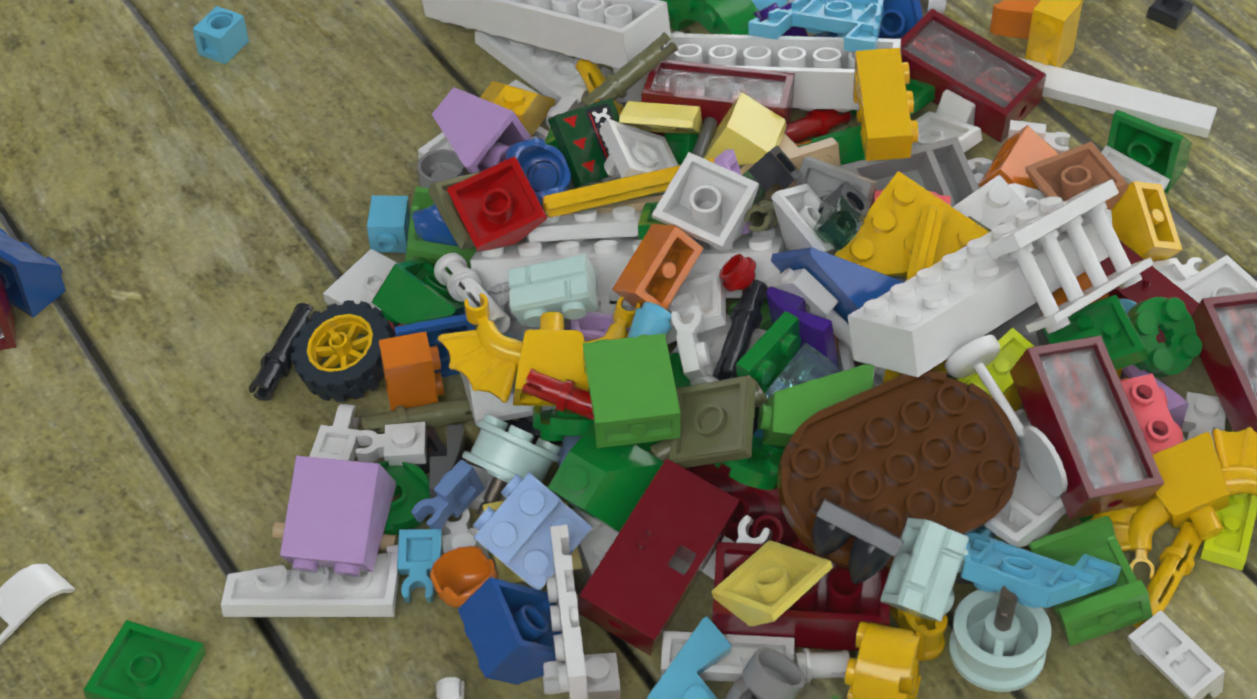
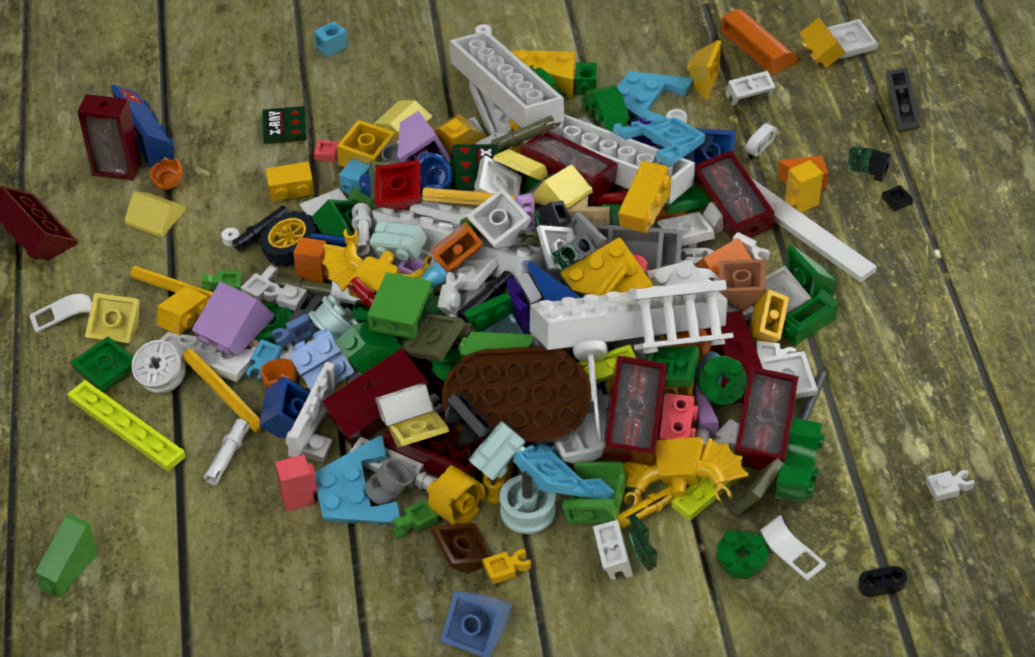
camera: 25 degrees right, 0 degrees up
red plate [719,254,756,292] -> none
none -> light yellow slope [85,293,140,344]
none -> light yellow slope [124,191,186,238]
none -> yellow axle [130,266,213,301]
none -> white wheel [132,340,186,394]
none -> orange hair [150,158,183,190]
none -> yellow brick [157,286,208,335]
none -> yellow axle [182,348,263,433]
none -> bright green plate [201,271,241,292]
none -> white piece [221,228,240,247]
none -> dark green tile [262,106,307,144]
none -> yellow brick [265,162,314,202]
none -> coral tile [313,140,339,162]
none -> yellow brick [337,119,397,167]
none -> light yellow slope [373,100,433,139]
none -> white hinge [375,383,433,426]
none -> clear green slope [629,513,657,571]
none -> green window [782,288,839,346]

